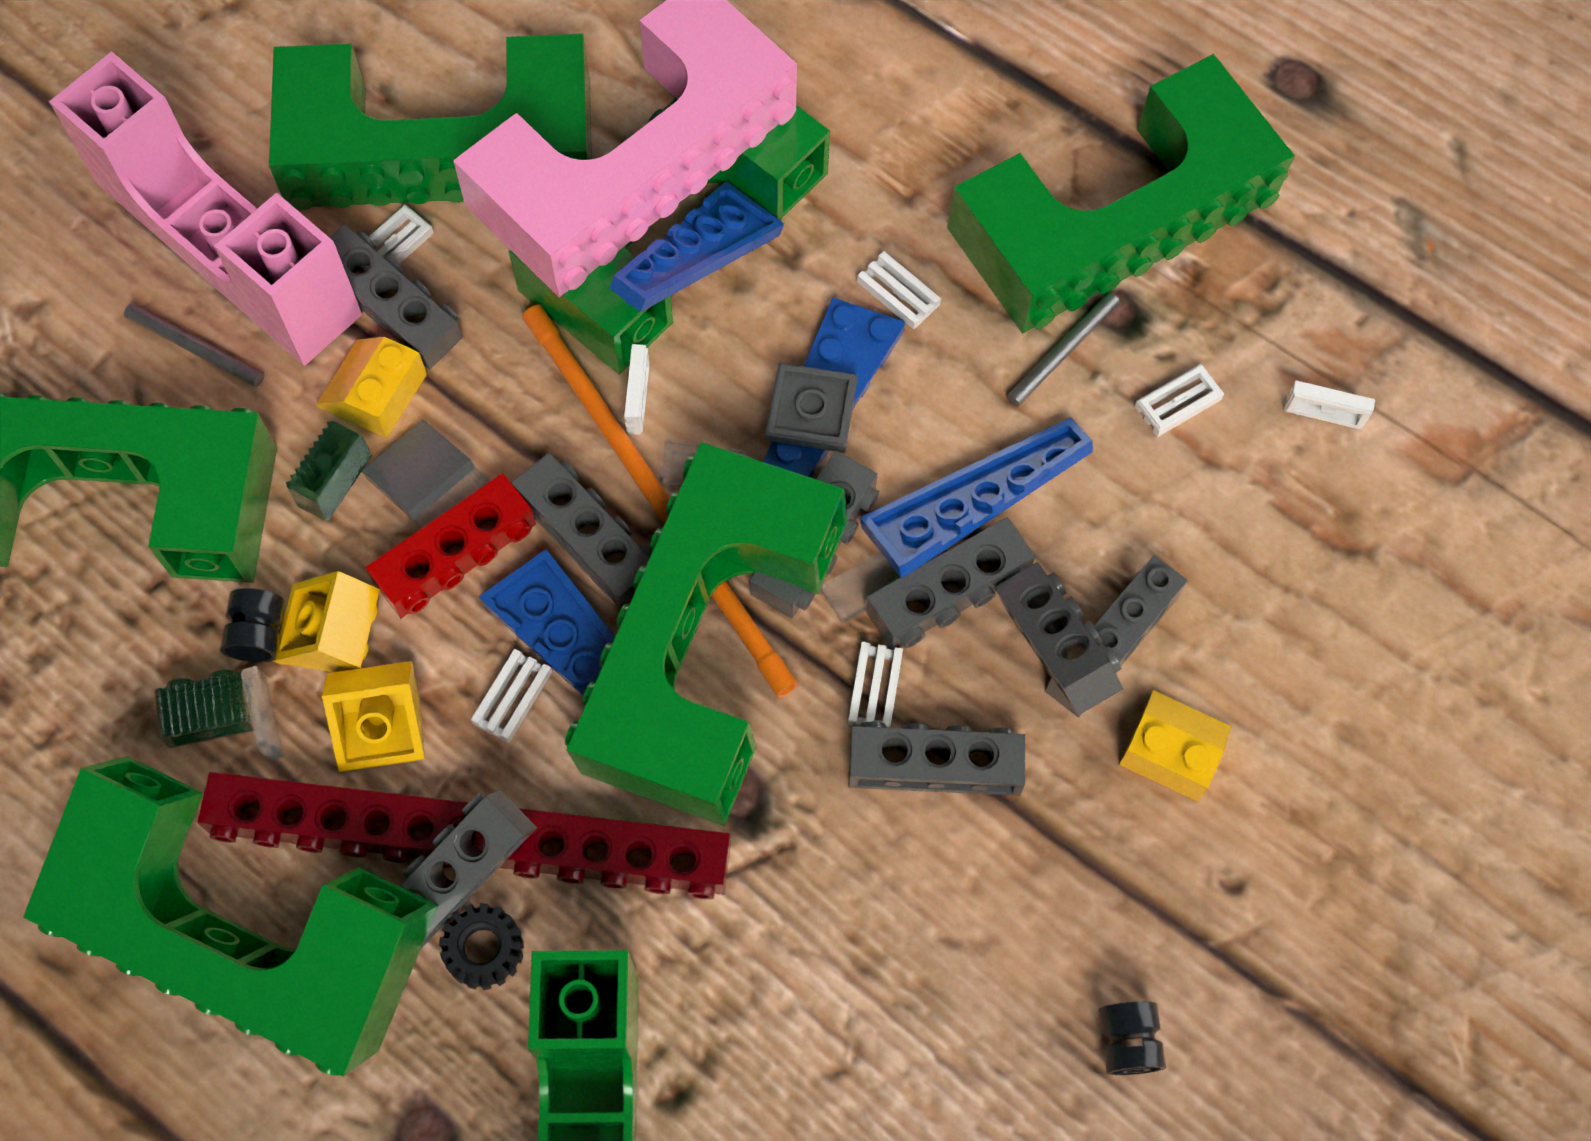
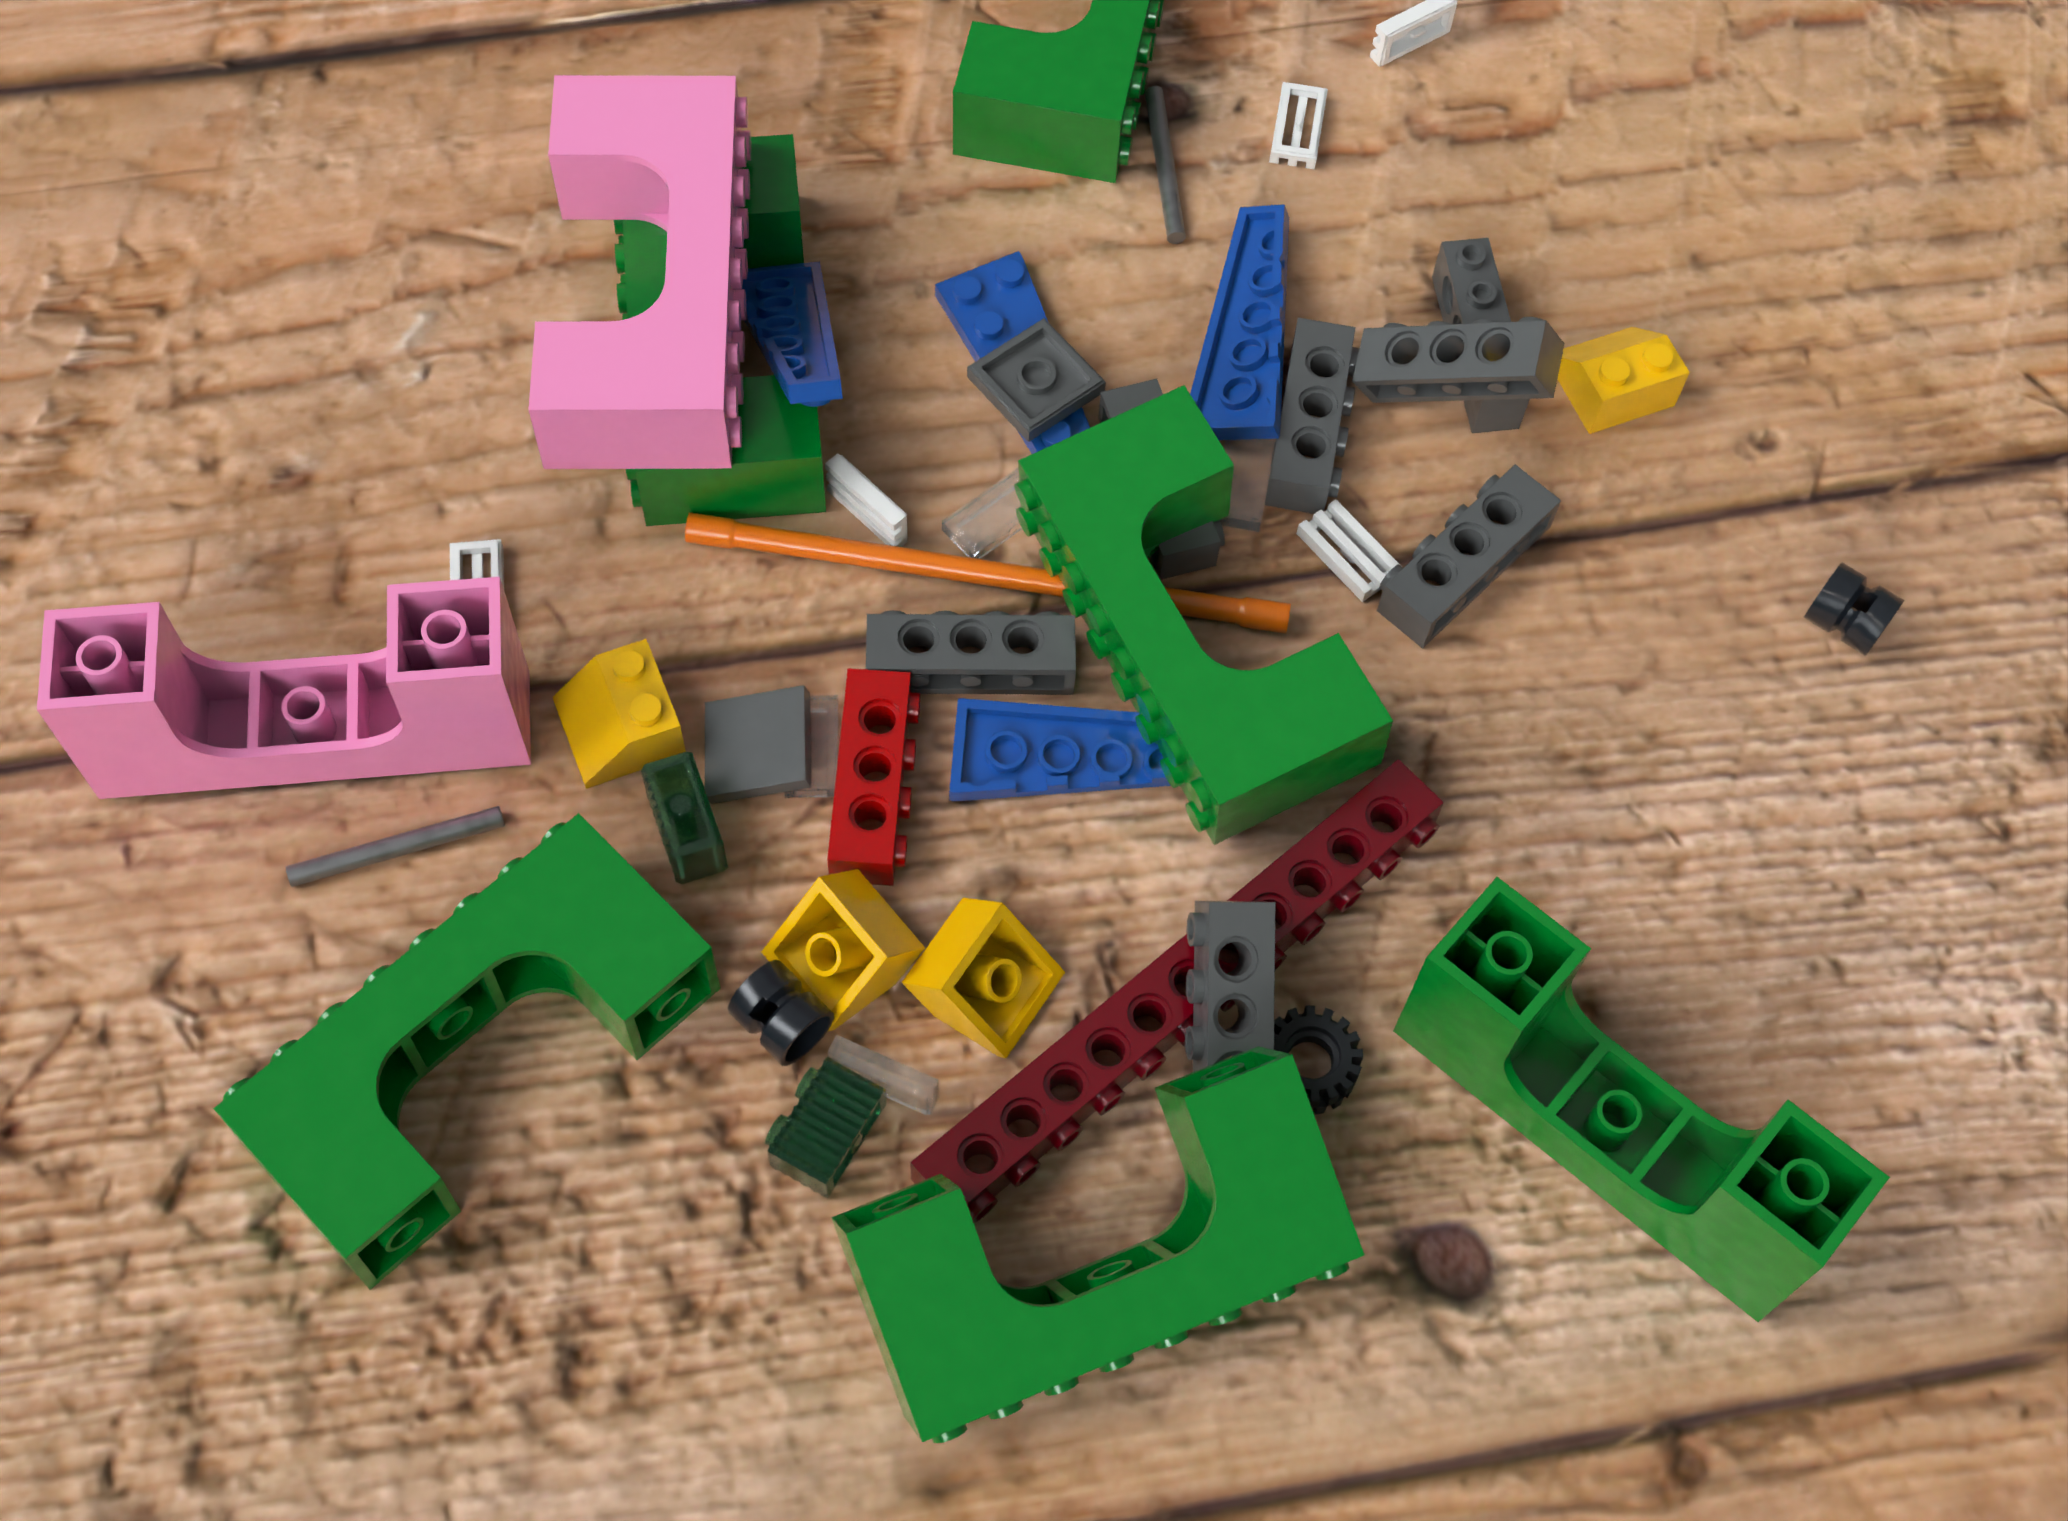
camera: 50 degrees left, 5 degrees down
green arch [269,33,592,210] -> none
dark grey brick [330,224,463,370] -> none
white tile [471,649,552,743] -> none
white tile [857,251,941,329] -> none

